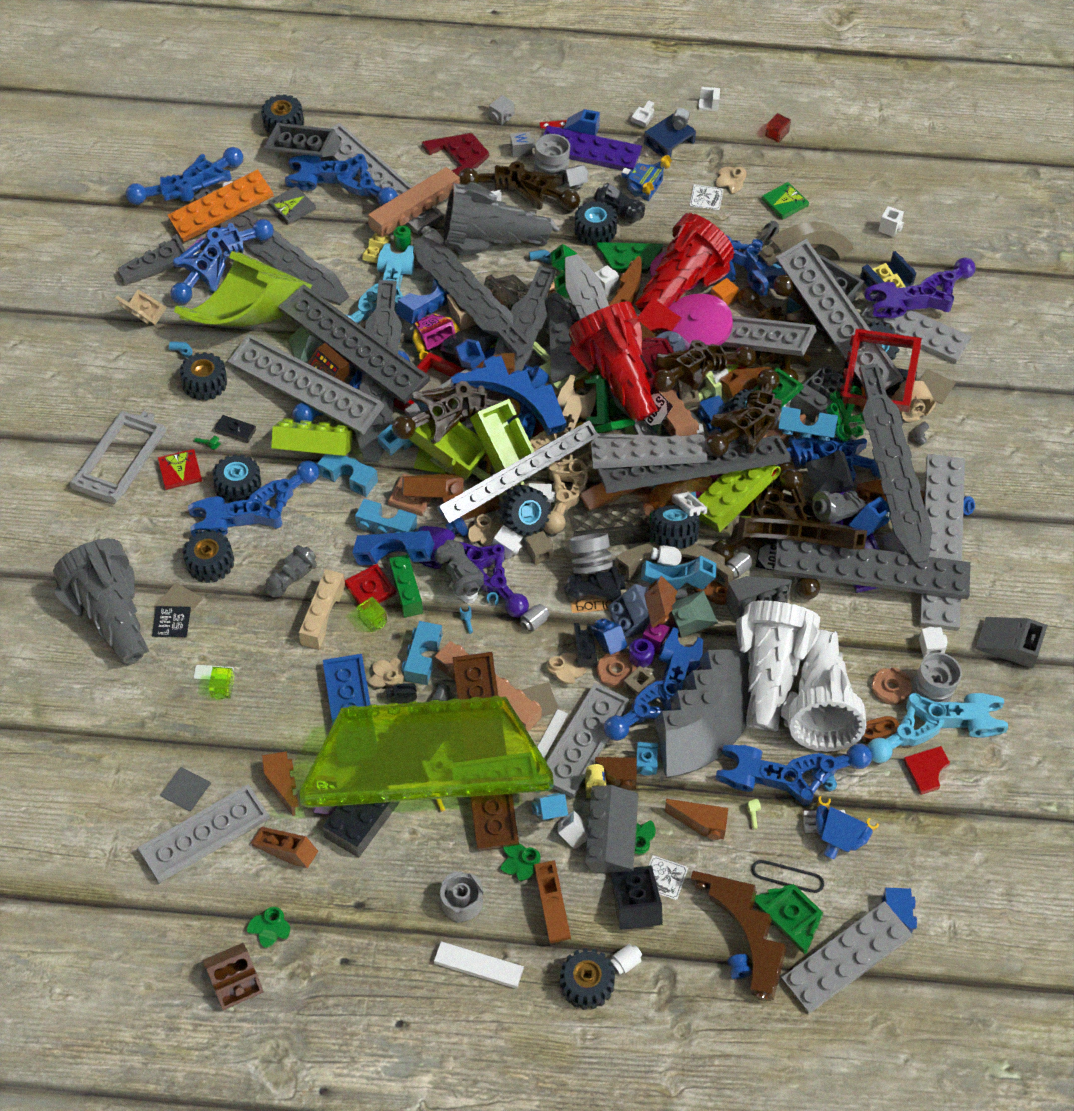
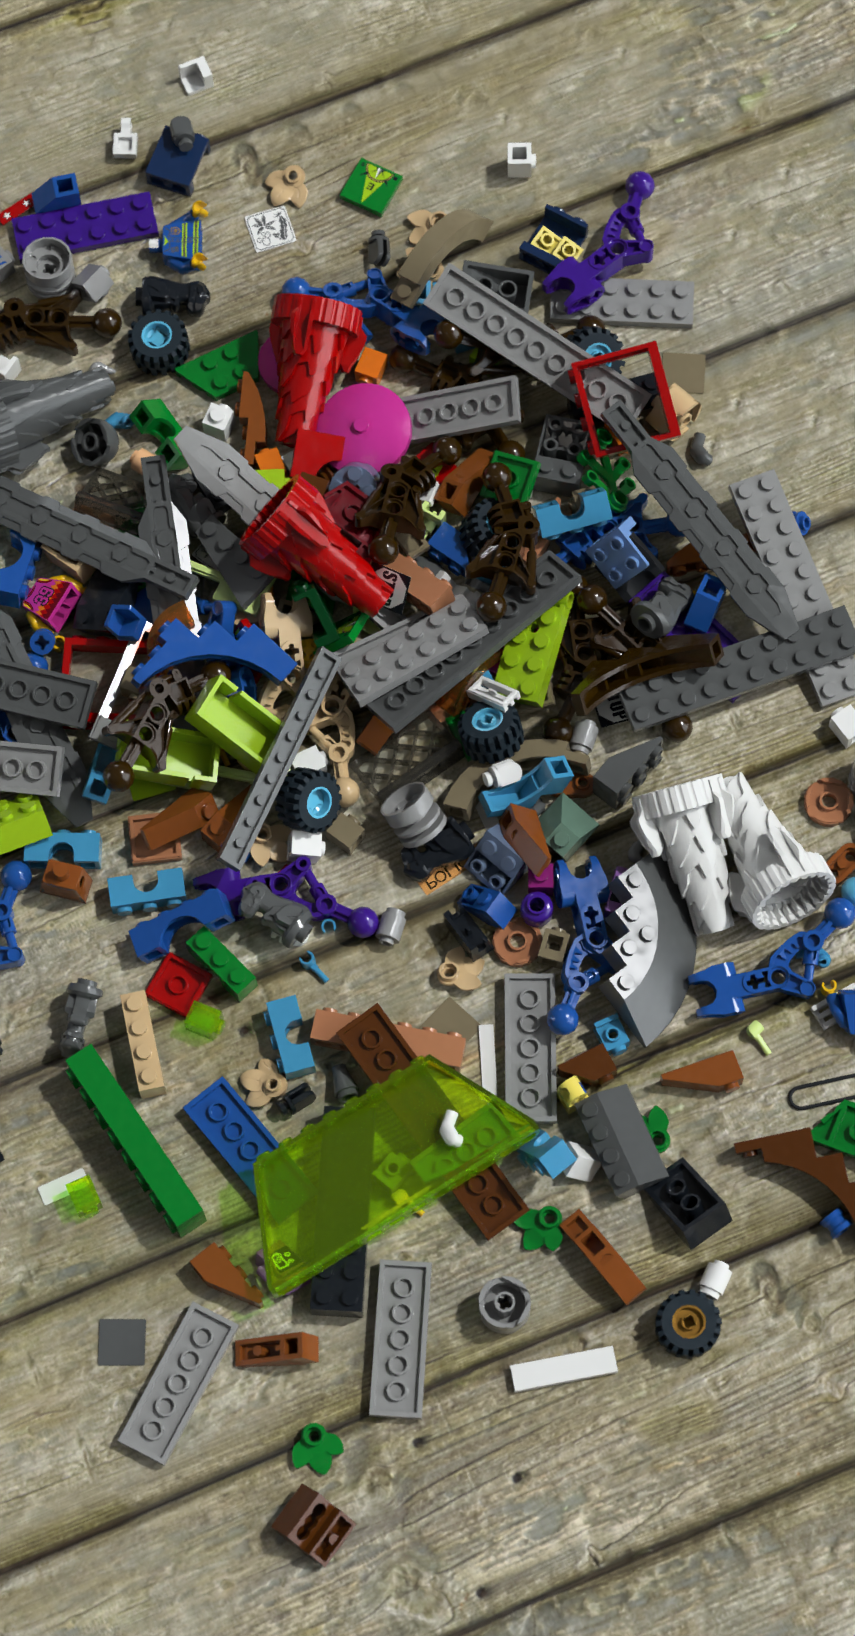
camera: 25 degrees left, 15 degrees up
white sticker [649,856,688,900] -> none
clear red brick [765,113,791,143] -> none
light grey brick [882,532,907,554] -> none
none -> blue wheel [30,628,56,655]
none -> dark orange torso [40,859,93,904]
none -> green brick [65,1044,207,1238]
none -> dark grey cylinder [71,418,119,467]
none -> light grey plate [369,1259,432,1420]
none -> white arm [439,1109,463,1148]
none -> medium blue bracket [586,516,649,589]

